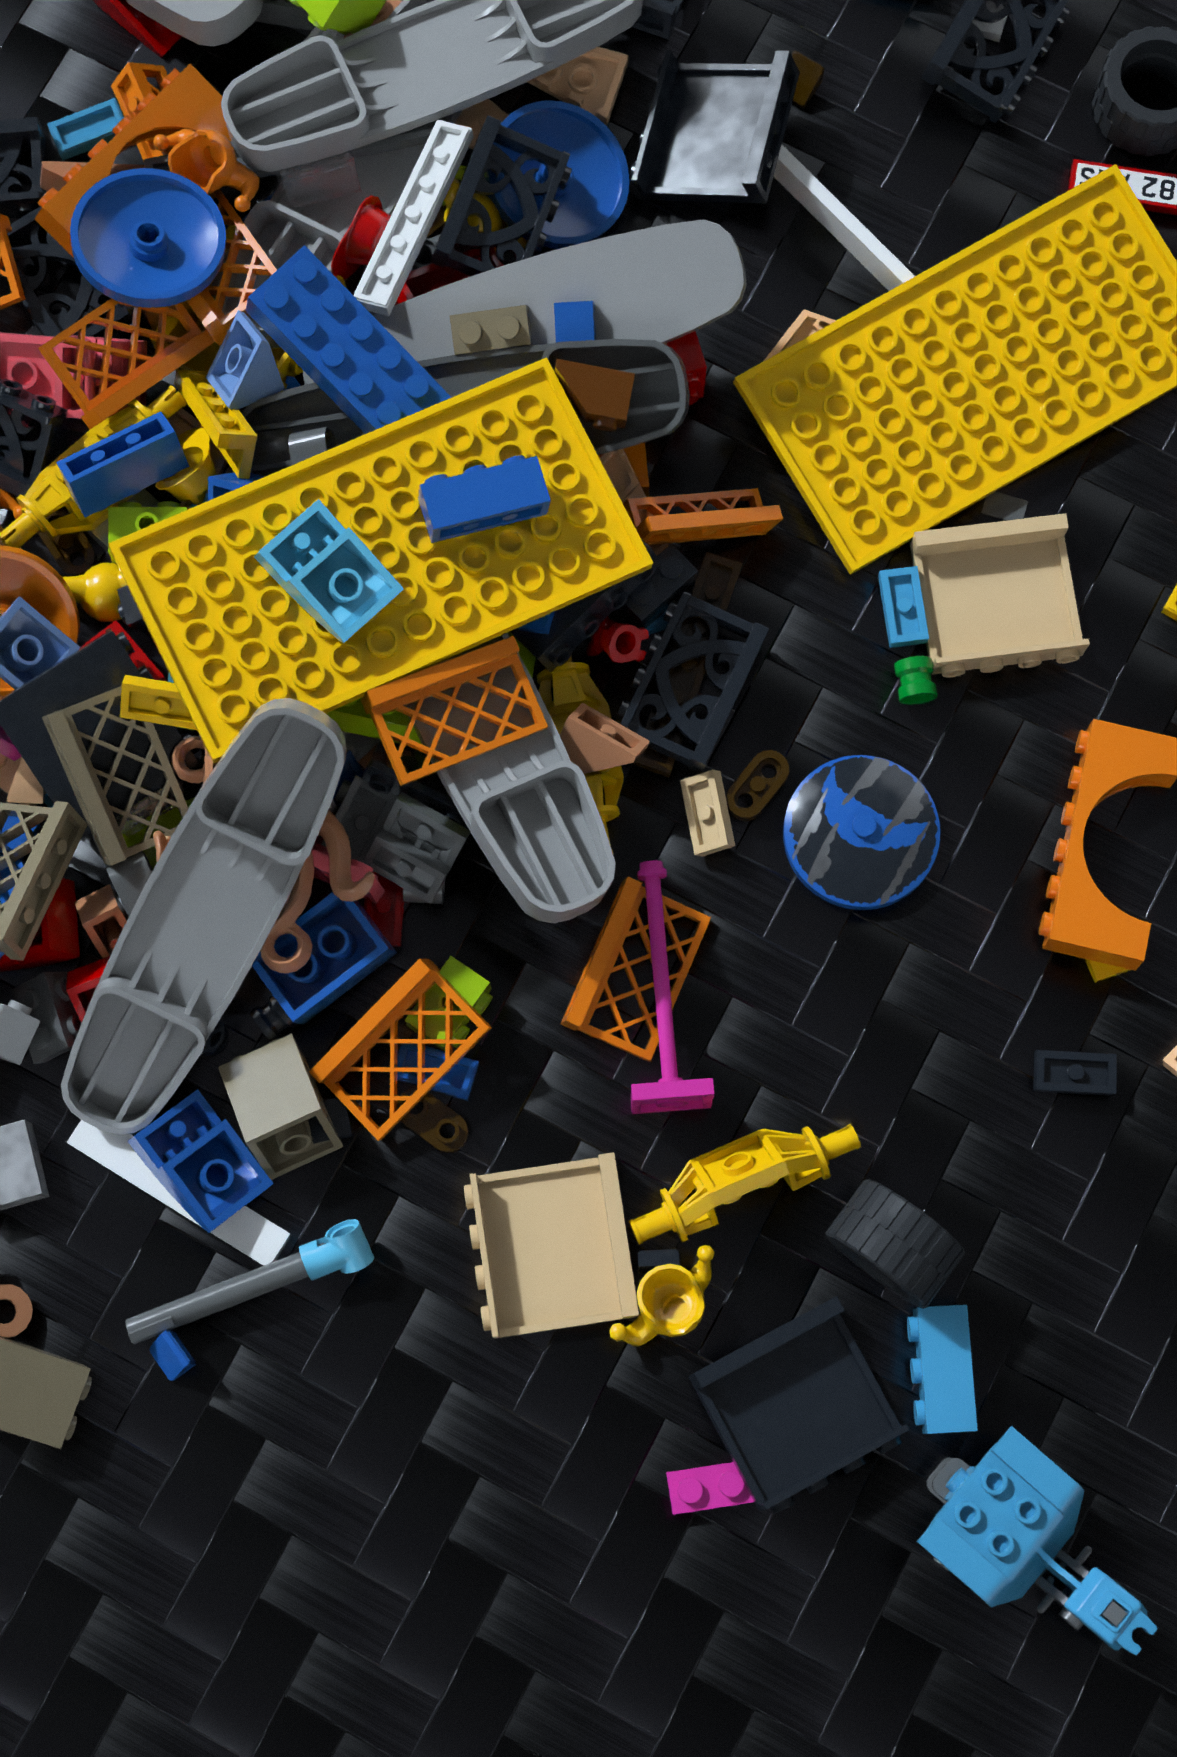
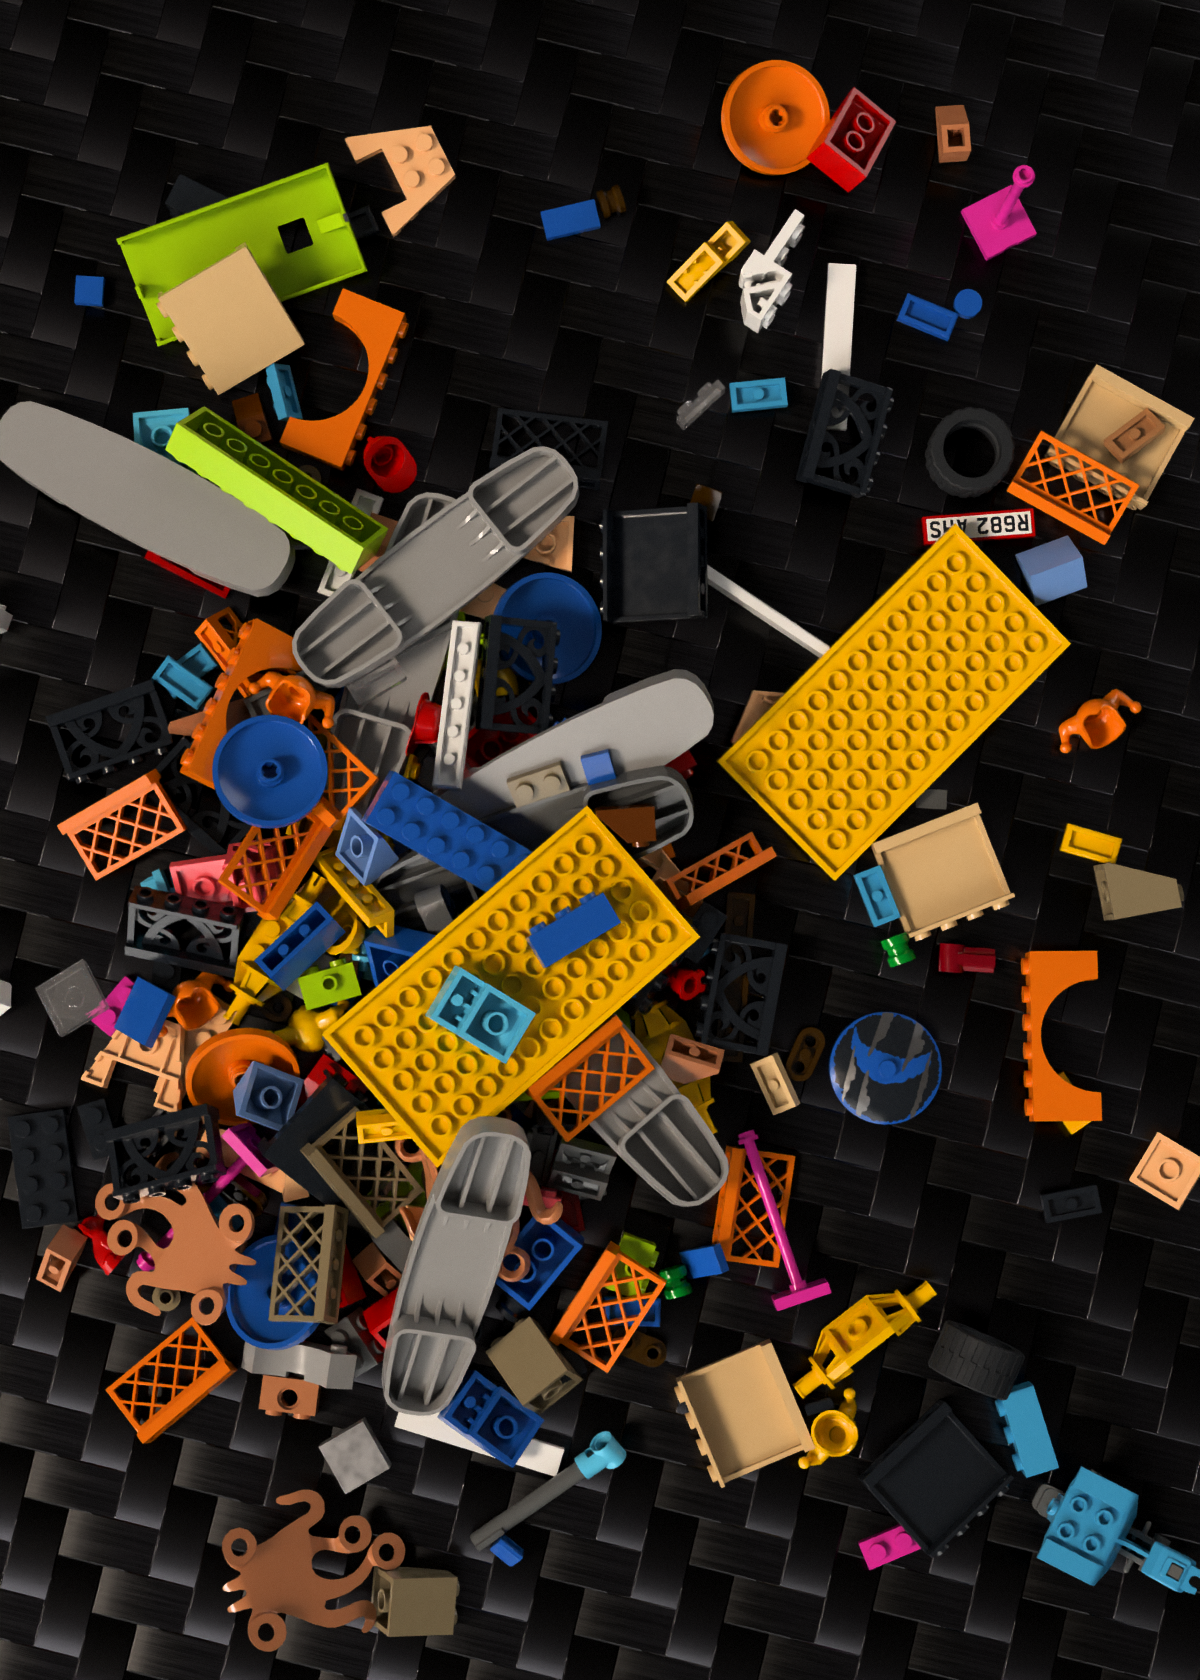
camera: 15 degrees left, 10 degrees up
none -> dark azure tile [152,655,215,711]
none -> green wheel [658,1264,693,1299]
none -> blue tile [679,1243,729,1279]
none -> dark red piece [938,943,996,973]

